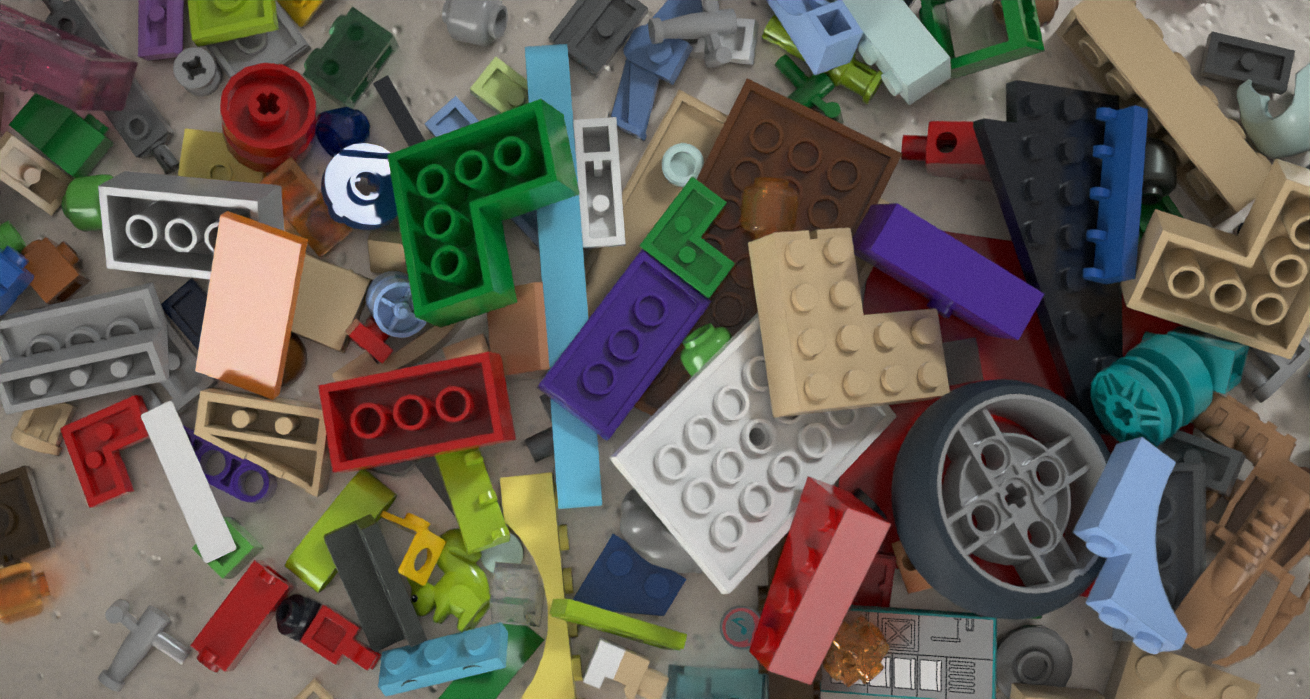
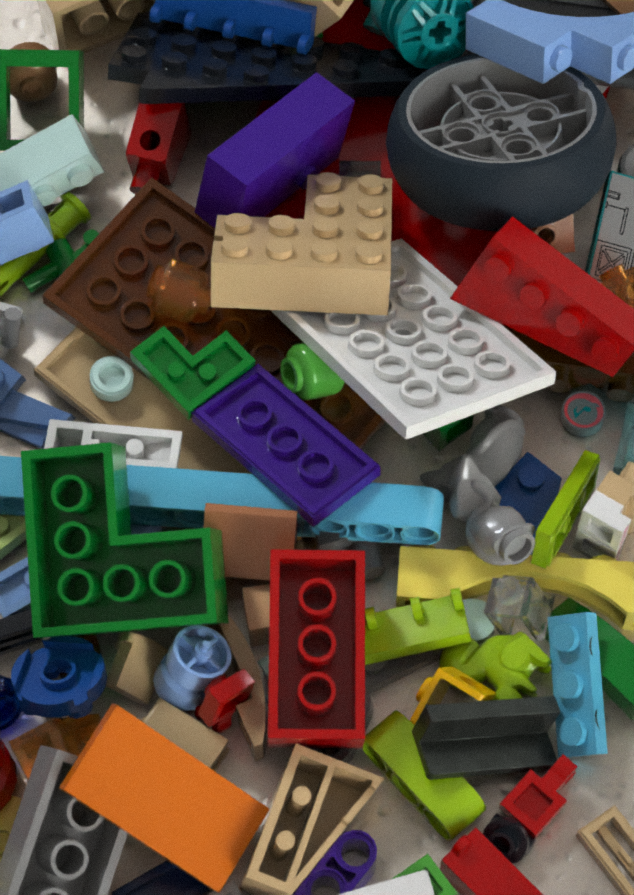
camera: 80 degrees left, 20 degrees down
none -> light grey animal [446,454,535,566]

